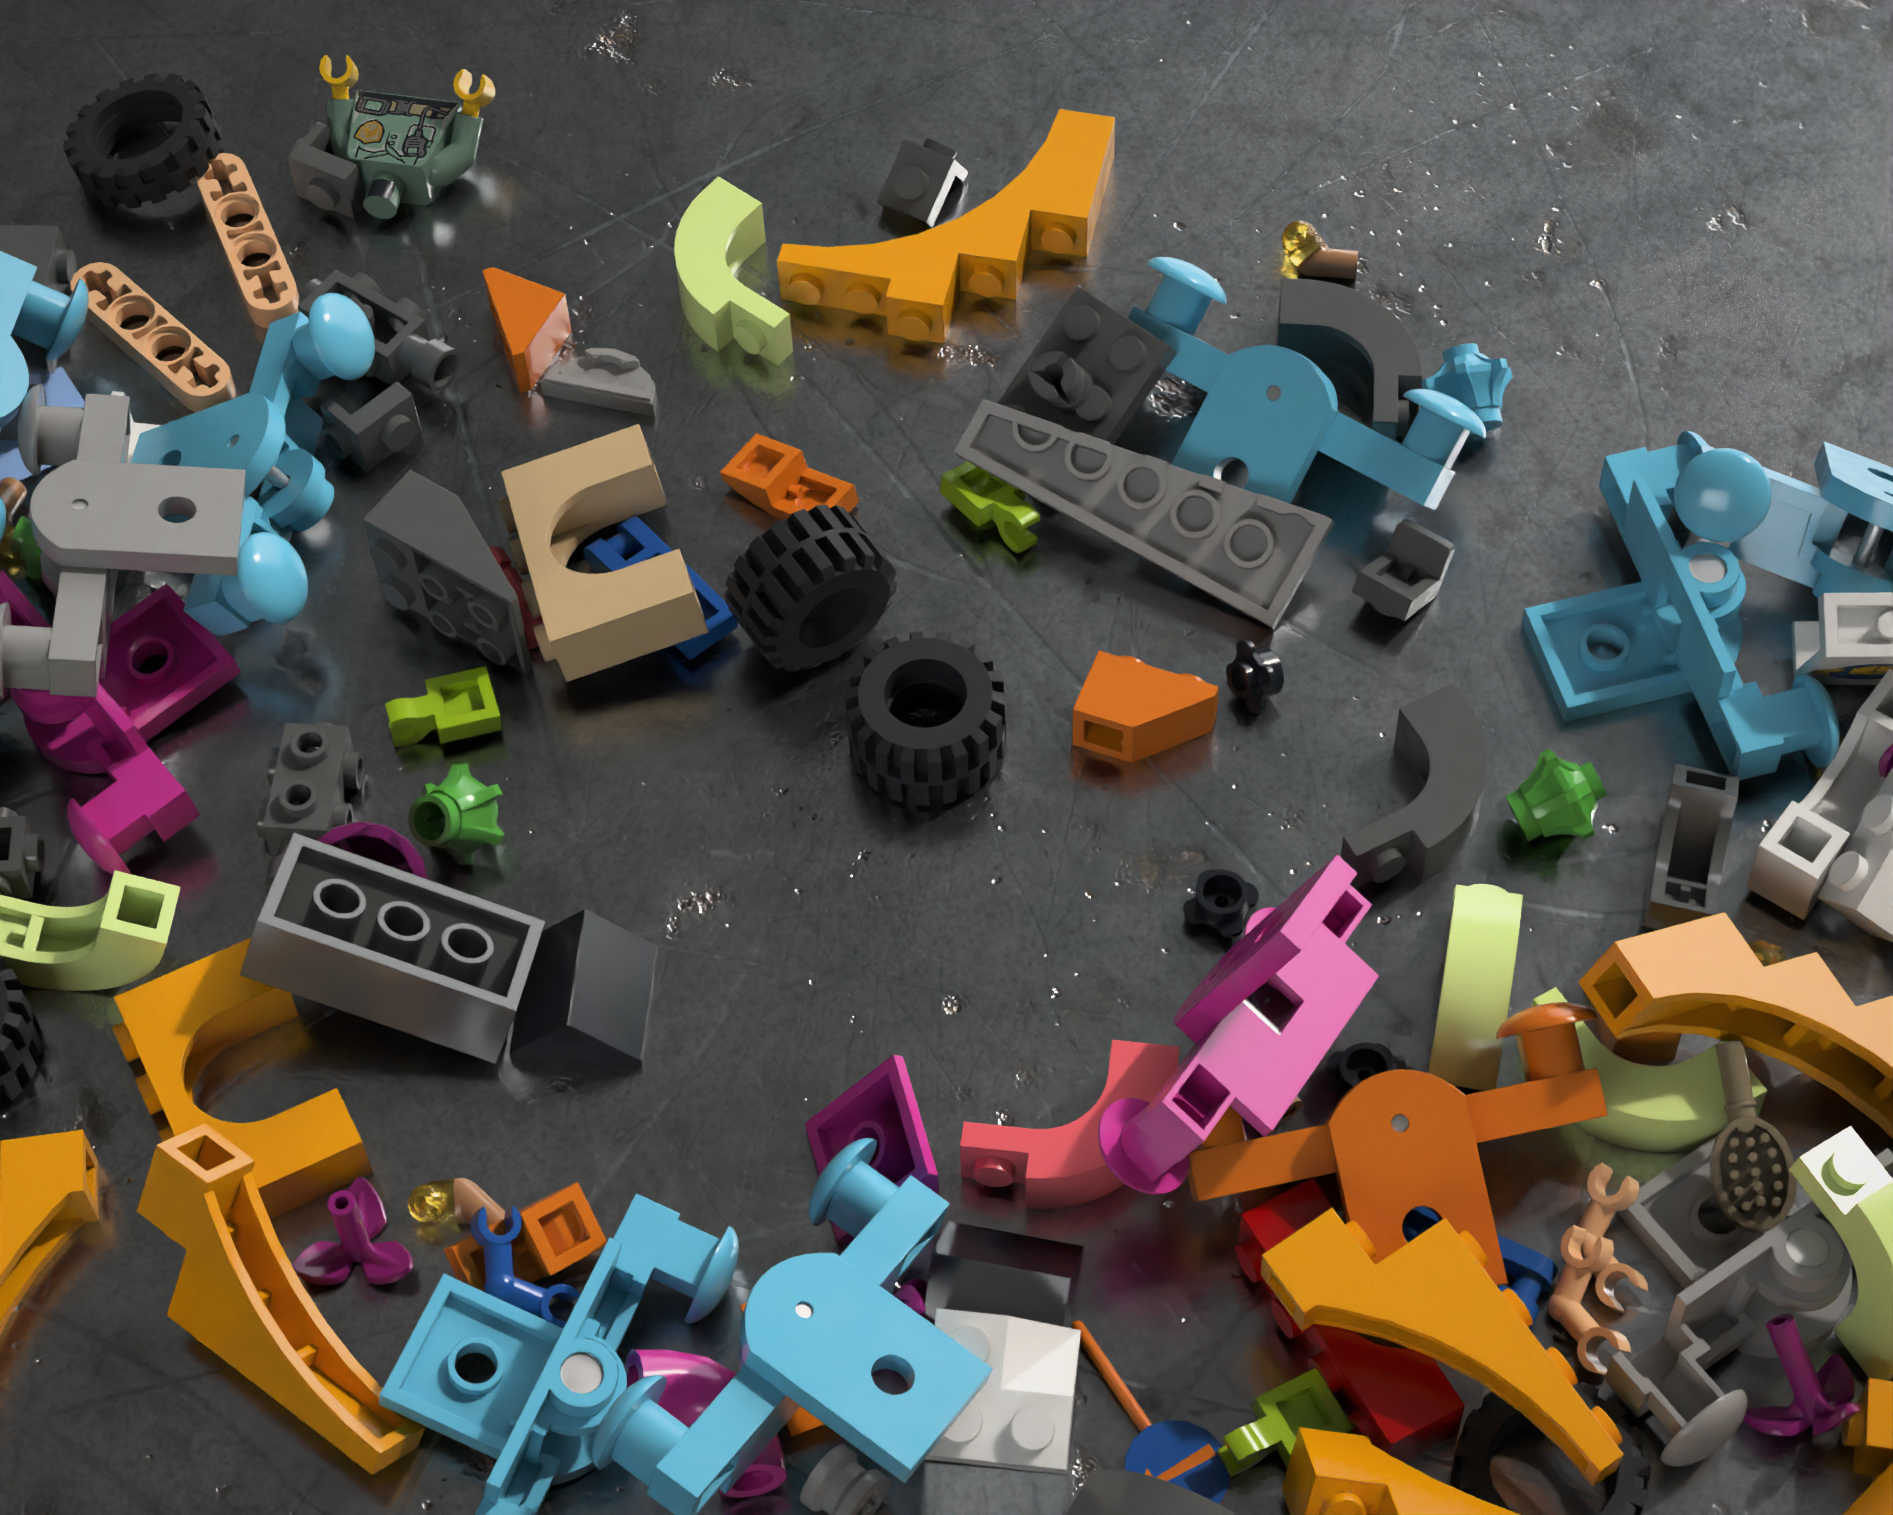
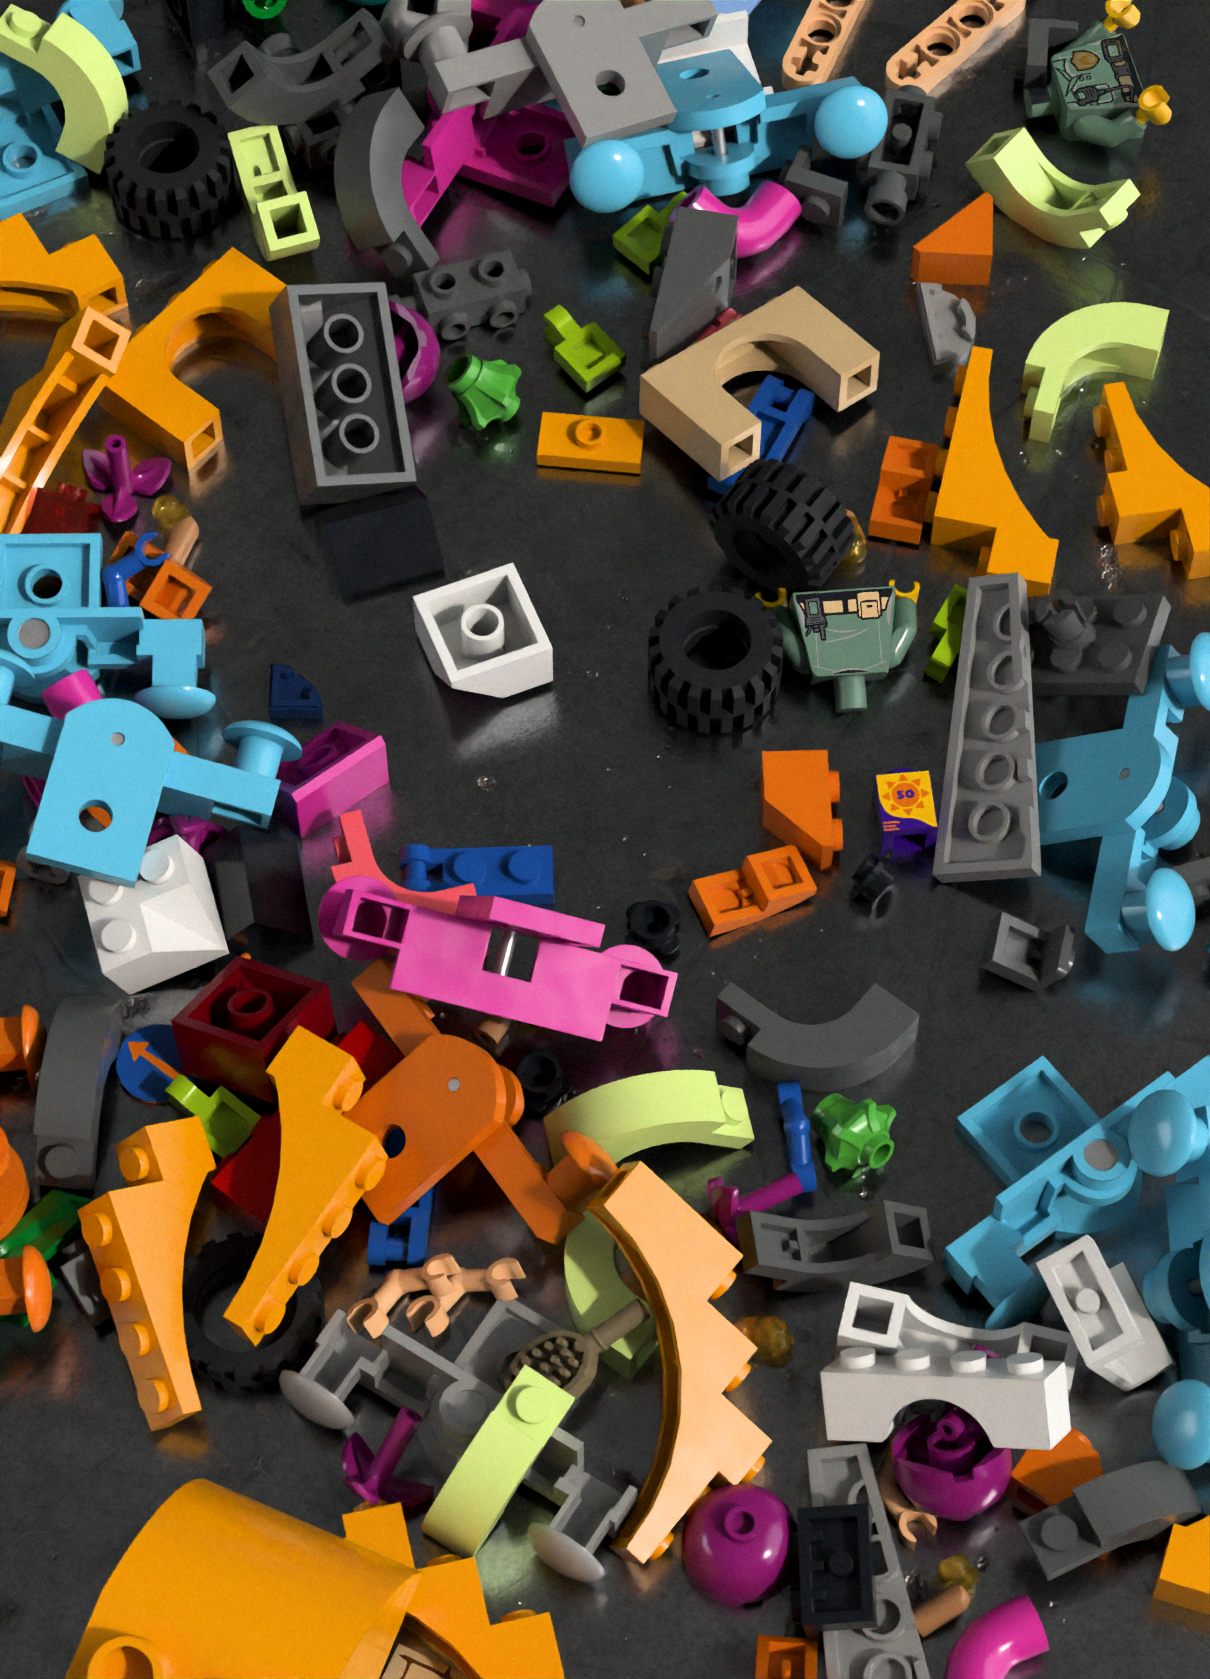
camera: 65 degrees right, 5 degrees up
none -> clear red bracket [24,481,100,534]
none -> dark red slope [171,956,338,1103]
none -> dark blue tile [268,663,323,719]
none -> dark grey arch [334,87,440,278]
none -> blue plate [399,844,554,905]
none -> white slope [413,563,553,698]
none -> light orange plate [537,412,645,474]
none -> lime plate [613,191,687,276]
none -> dark pink cylinder [668,181,802,259]
none -> orange slope [687,844,817,937]
none -> magenta plant [706,1171,804,1253]
none -> sand green torso [755,579,920,713]
none -> blue arm [775,1080,817,1193]
none -> brick [872,768,938,858]
none -> light orange arch [923,346,1059,597]
none -> yellowish green arch [964,127,1141,249]

